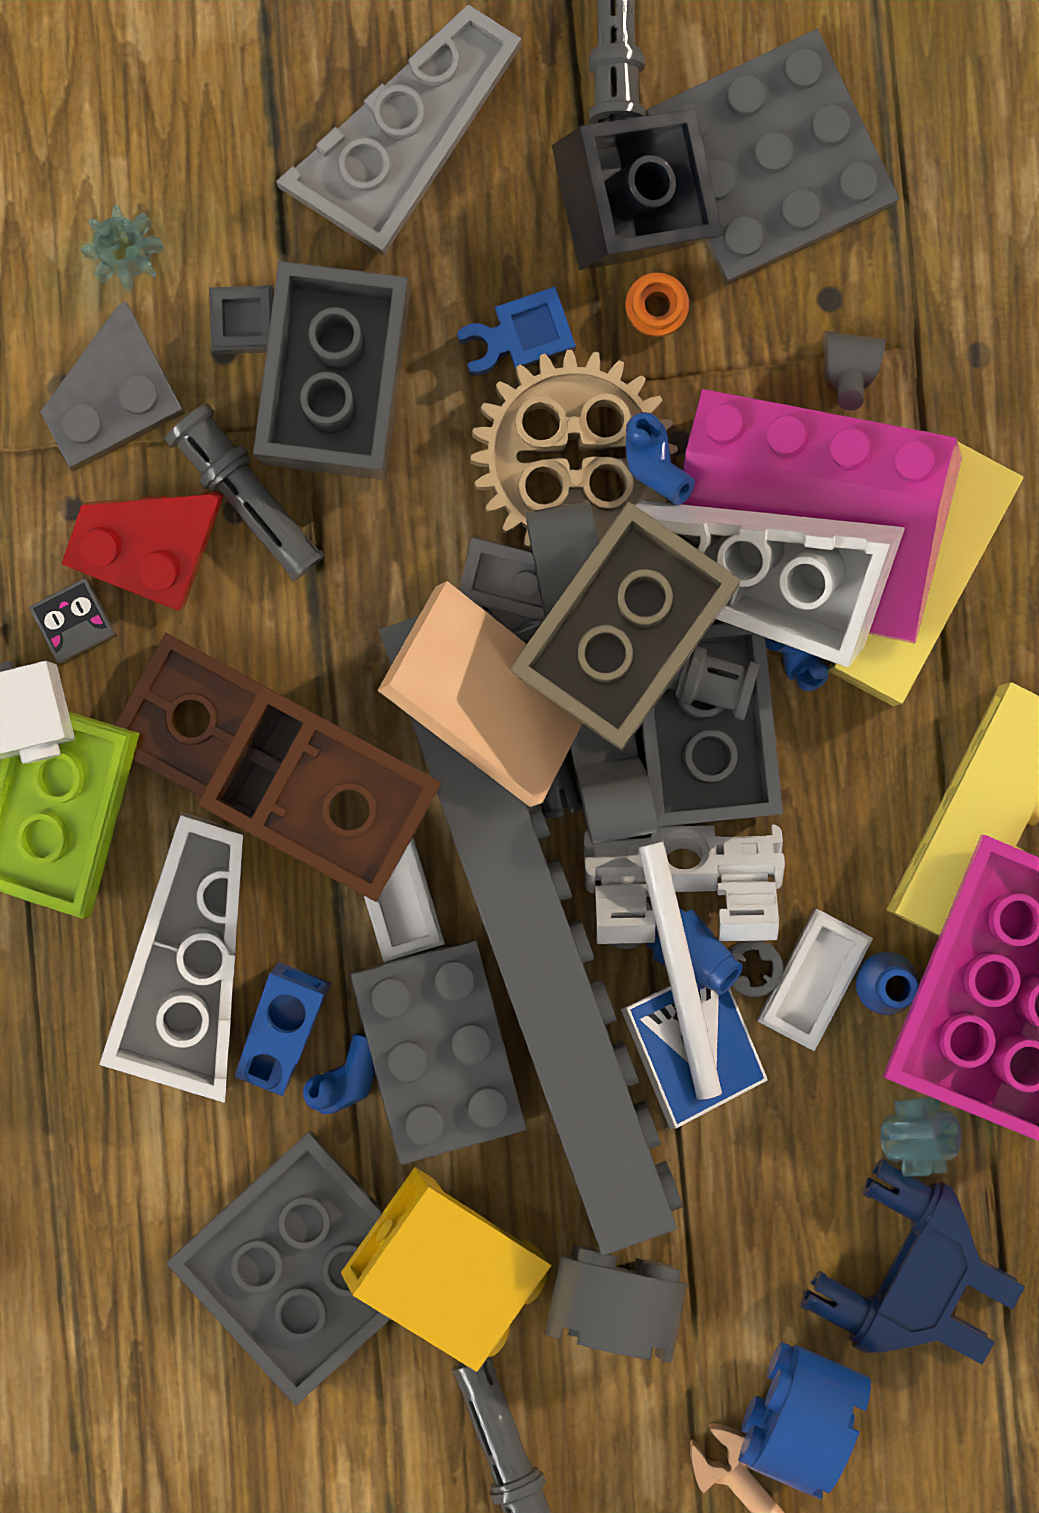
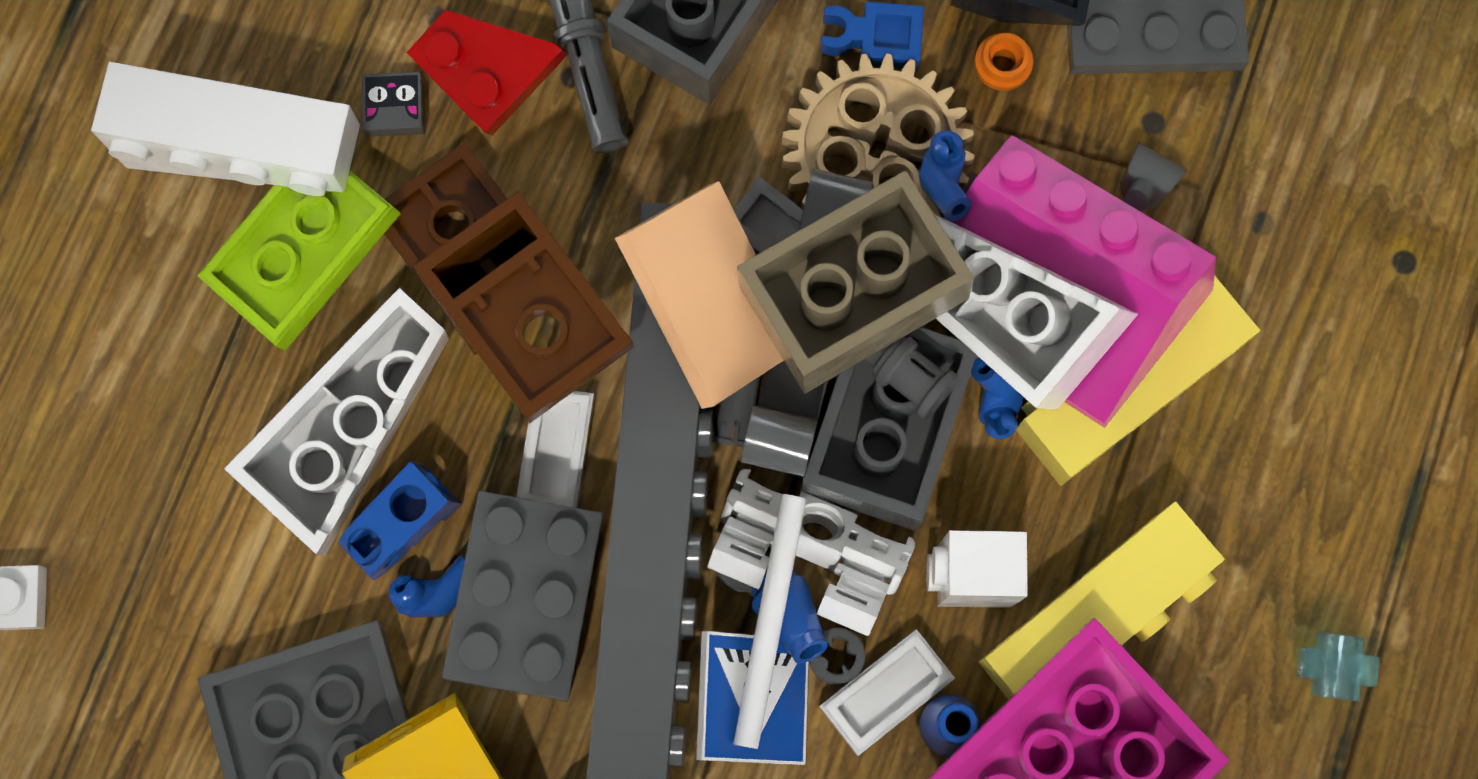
camera: 25 degrees right, 10 degrees down
none -> white brick [926,530,1028,608]

